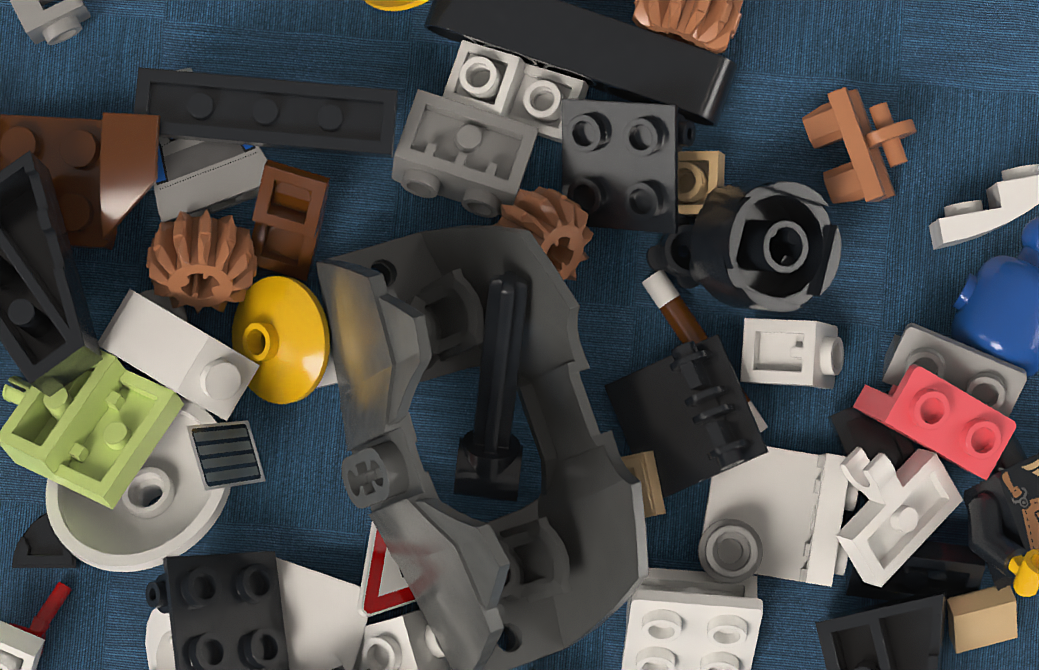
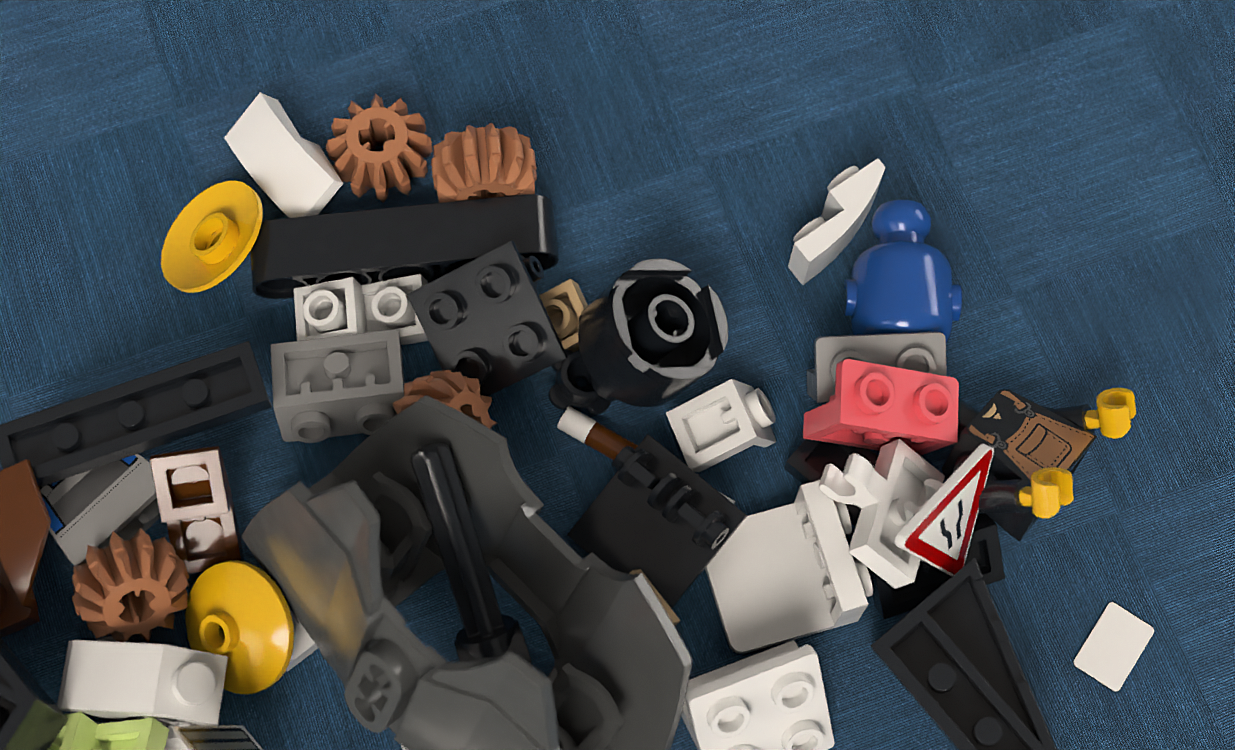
camera: 25 degrees left, 15 degrees down
light grey plate [698,519,763,584] -> none
nougat hips [802,87,917,204] -> none
tan tile [947,585,1018,654] -> none
none -> piece [895,443,994,576]

